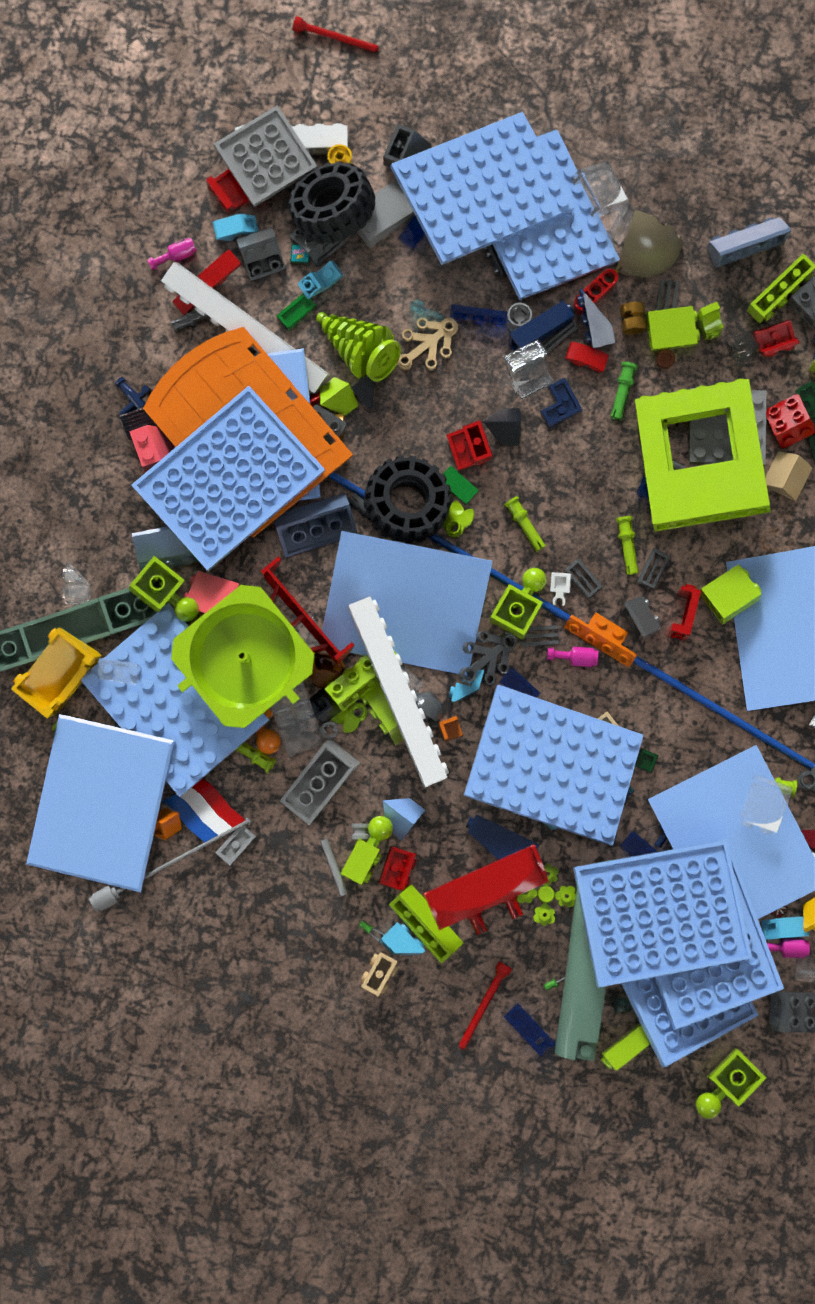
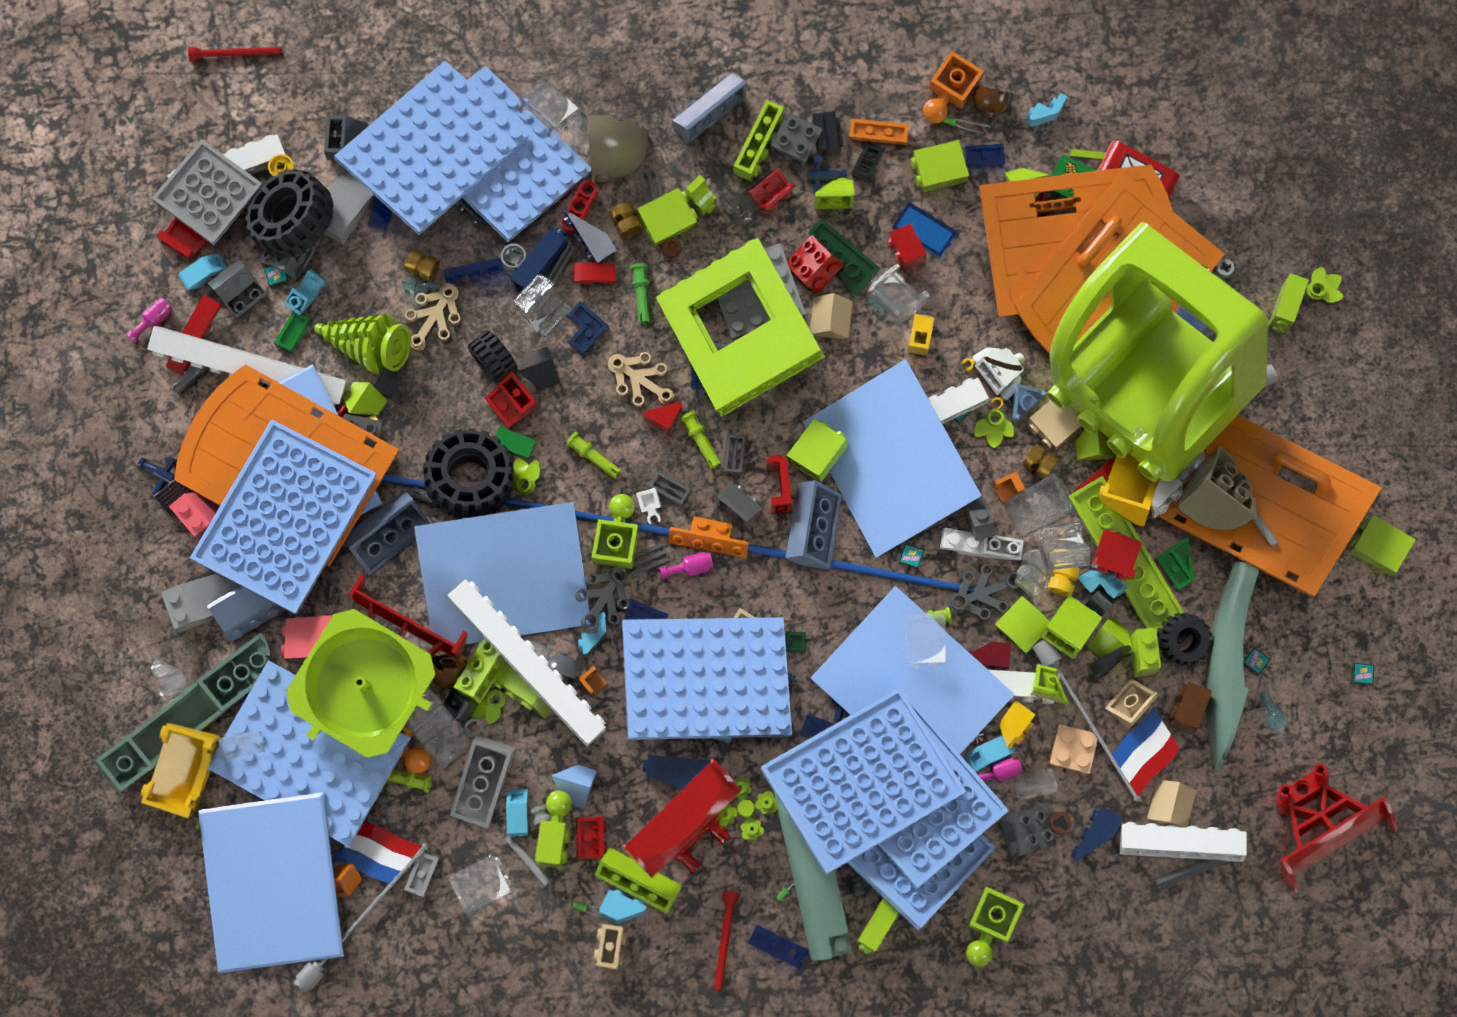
camera: 20 degrees left, 5 degrees down
lime brick [128,556,199,622] -> none
none -> light grey slope [161,573,241,633]
none -> pearl gold wheel [404,248,440,282]
none -> clear panel [447,853,512,915]
none -> black tyre [468,330,517,383]
none -> medium azure slope [506,789,529,836]
none -> tan plant [608,352,674,407]
none -> red slope [643,401,683,434]
none -> sand blue slope [785,480,842,569]
none -> tile [899,544,924,570]

